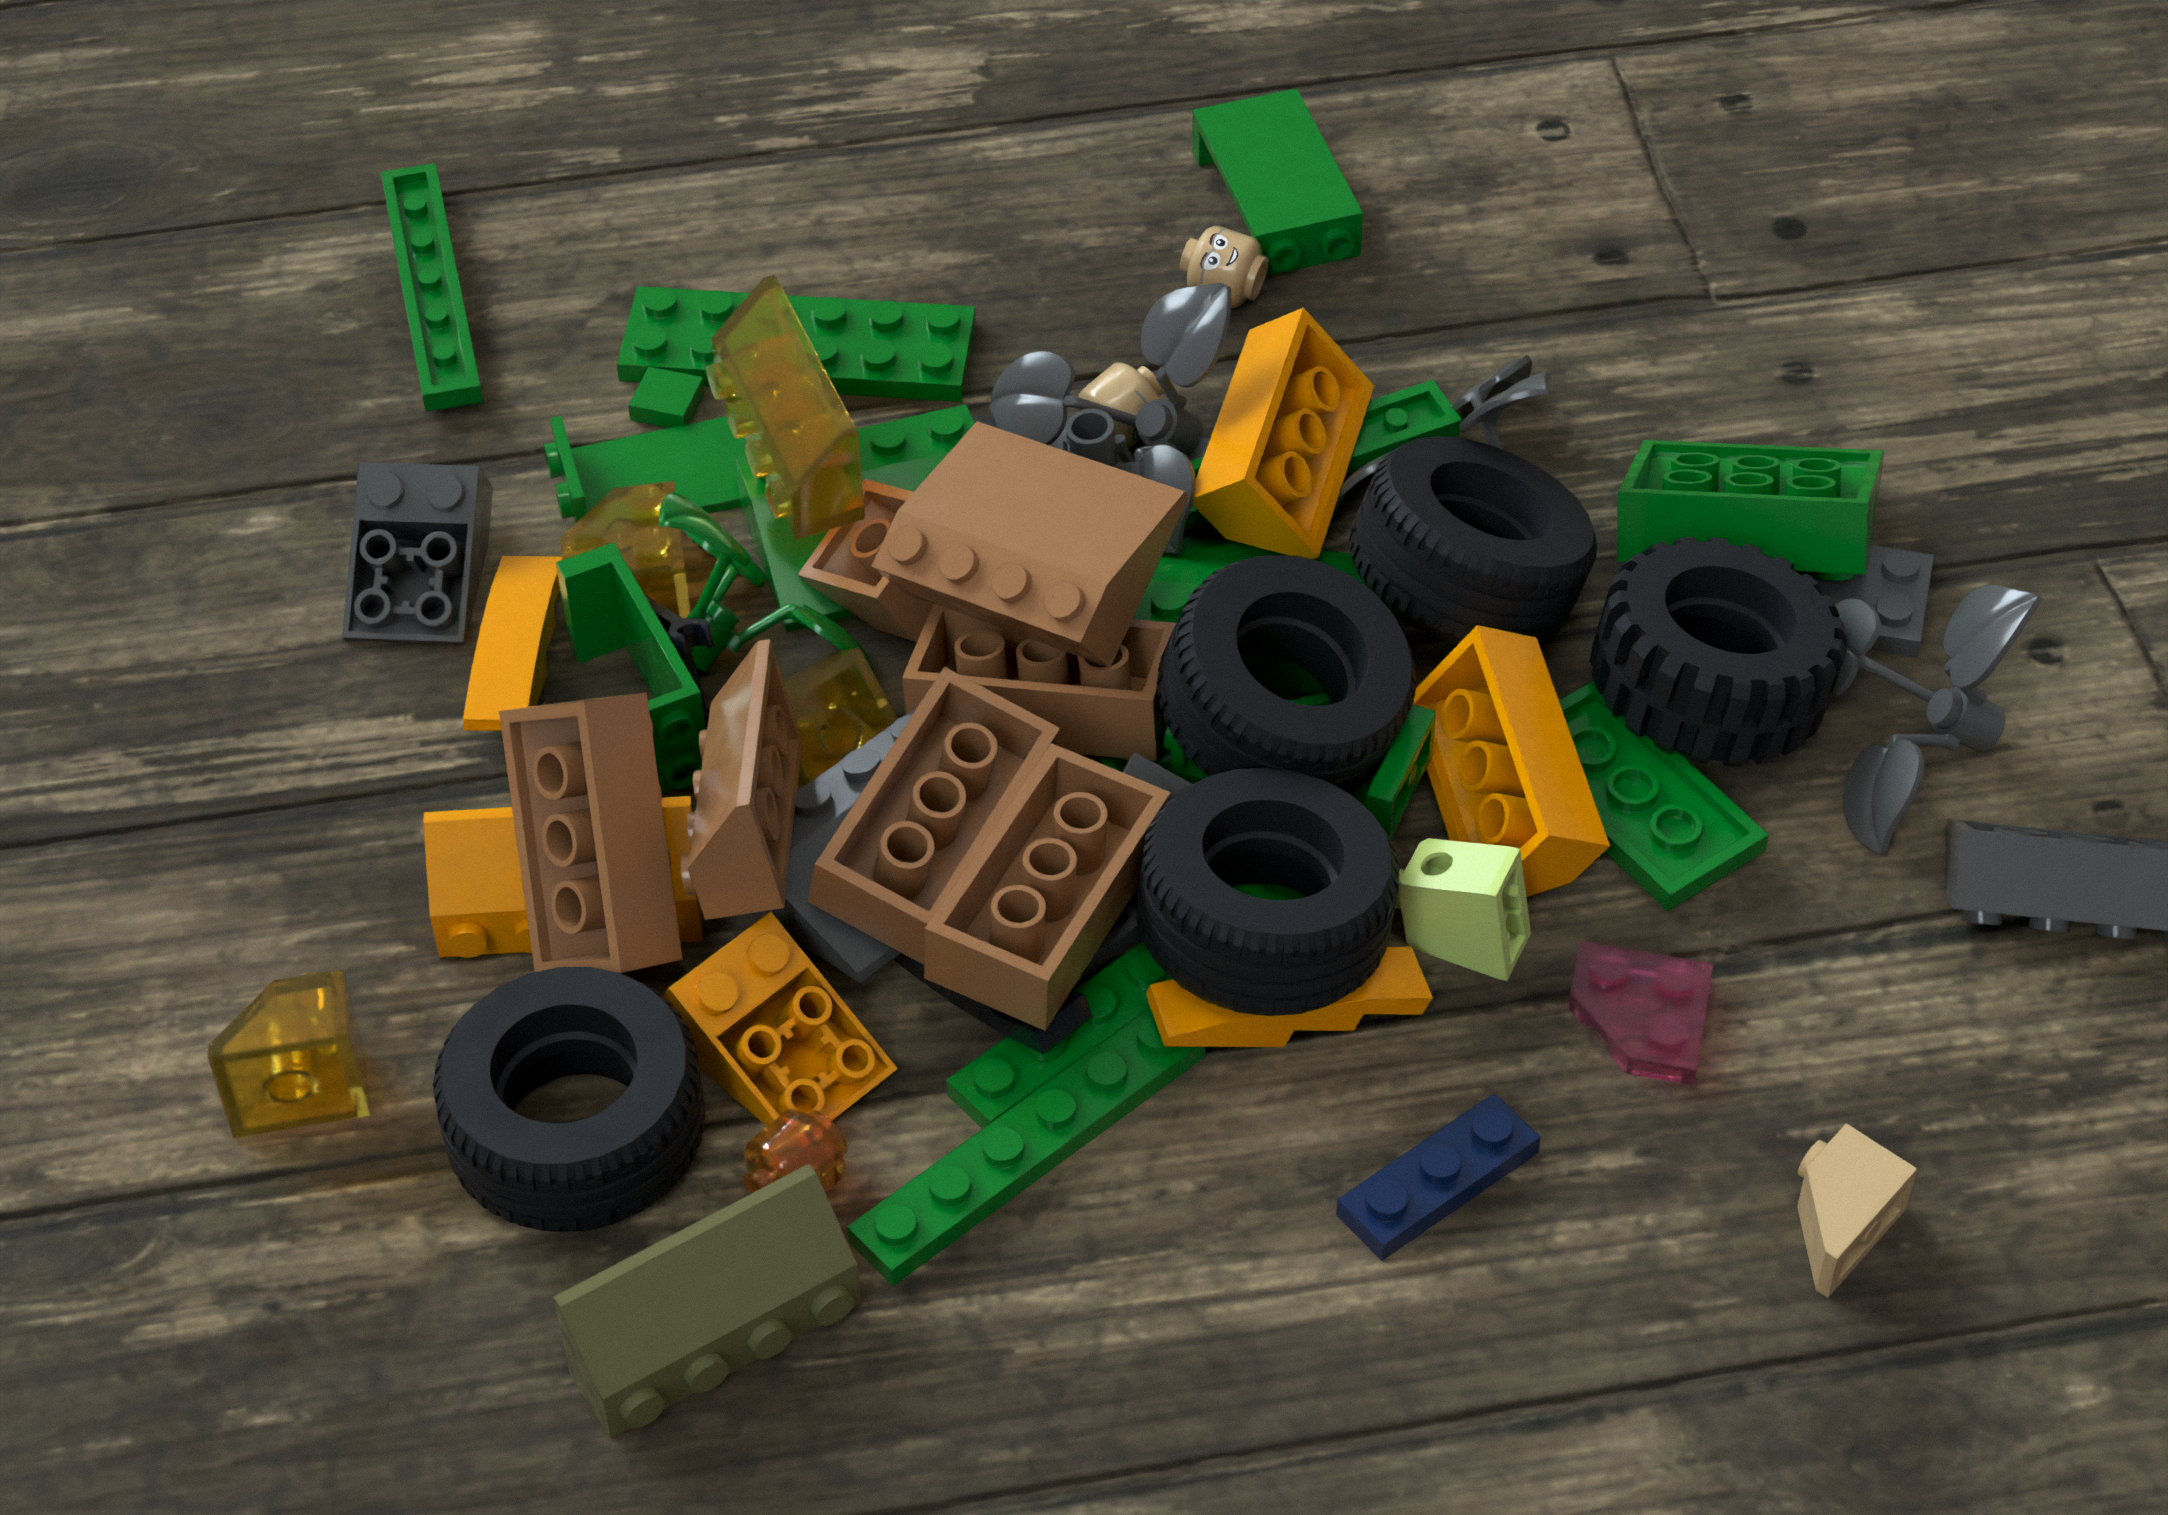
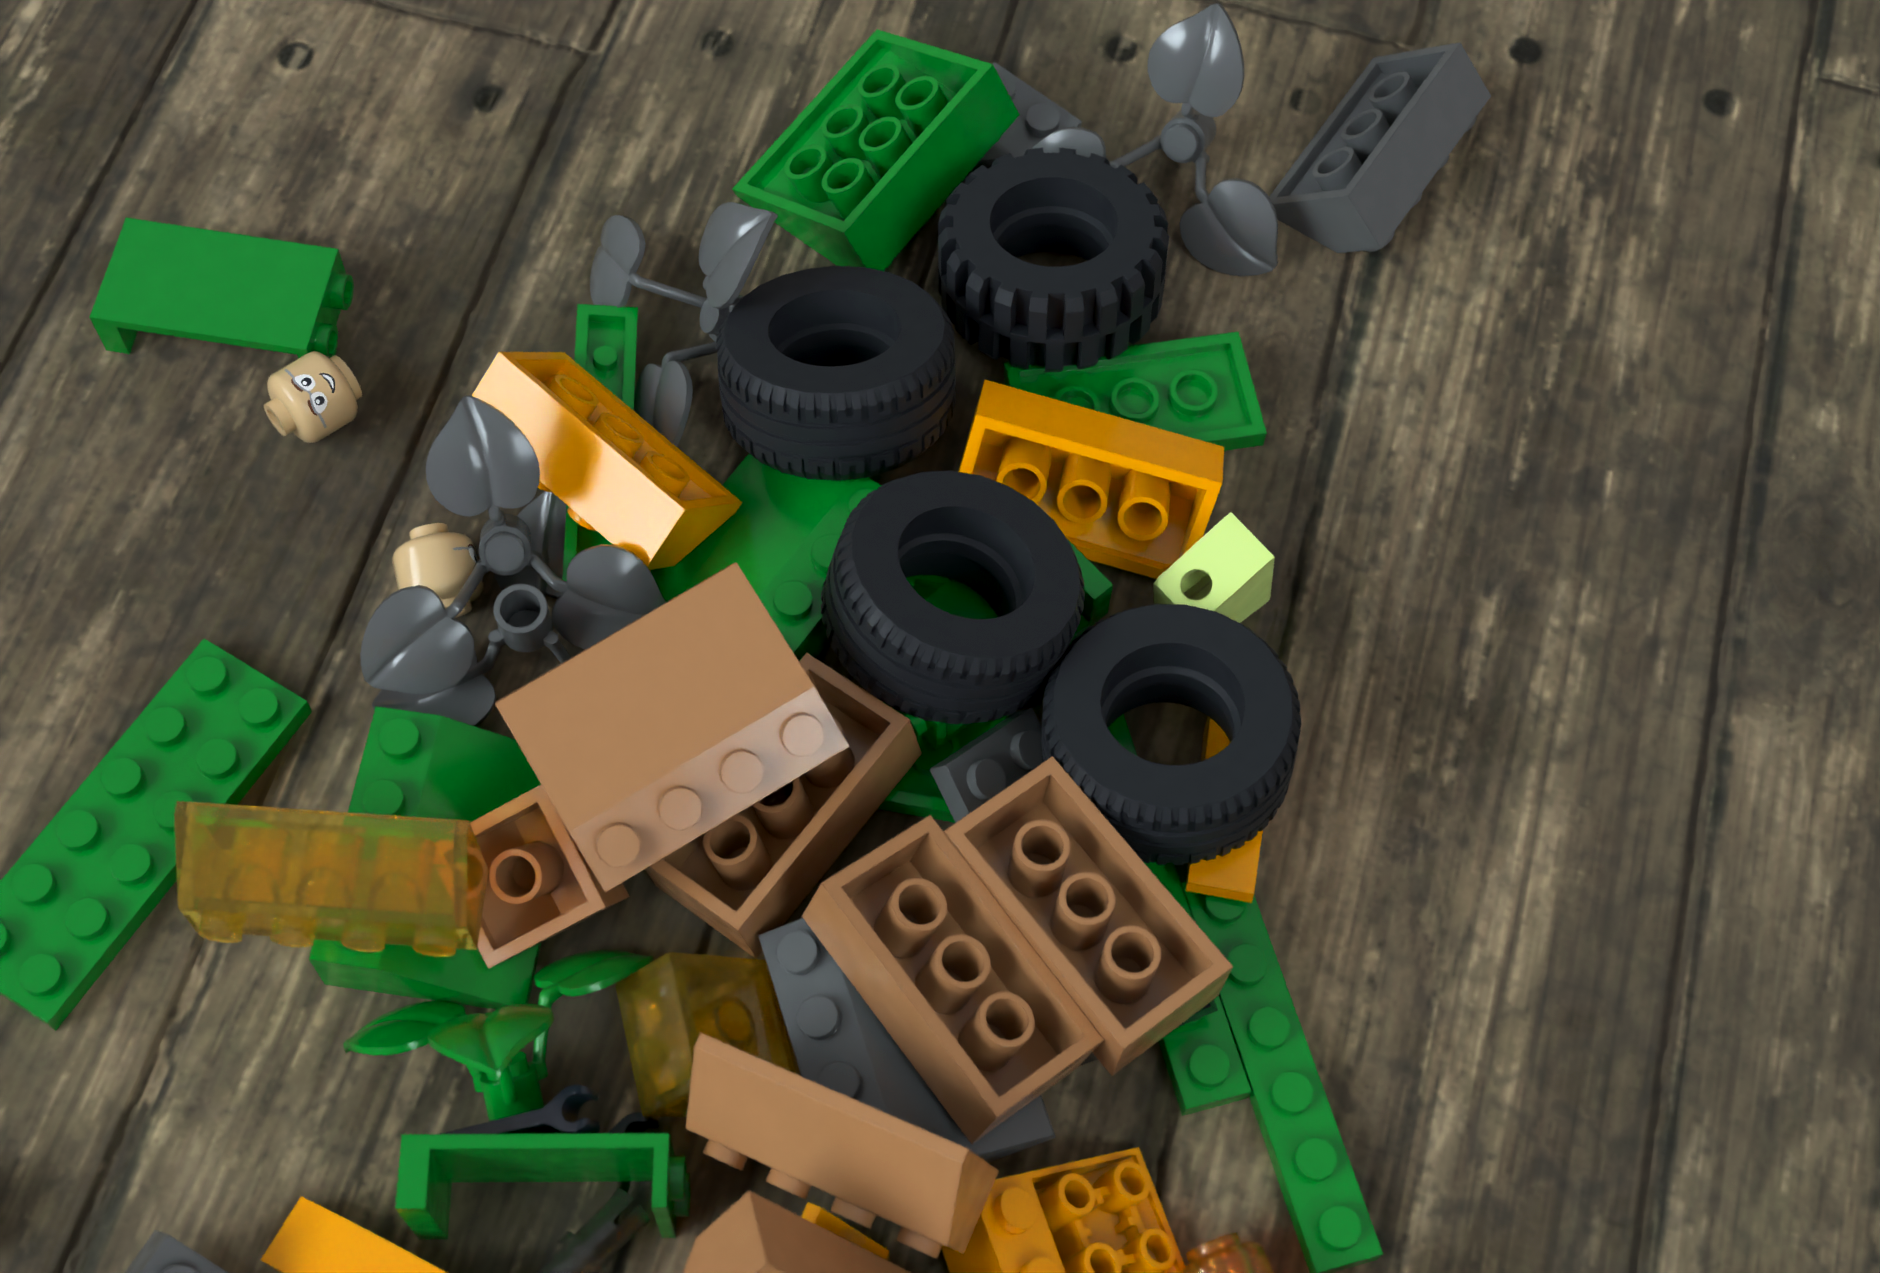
camera: 70 degrees left, 15 degrees up
green panel [543,375,782,541] -> none
clear yellow slope [560,481,691,618] -> none
green tile [628,367,705,428] -> none
dark blue plate [1336,1093,1541,1261] -> none
clear pink plate [1568,941,1713,1085] -> none
tan slope [1797,1123,1917,1298] -> none

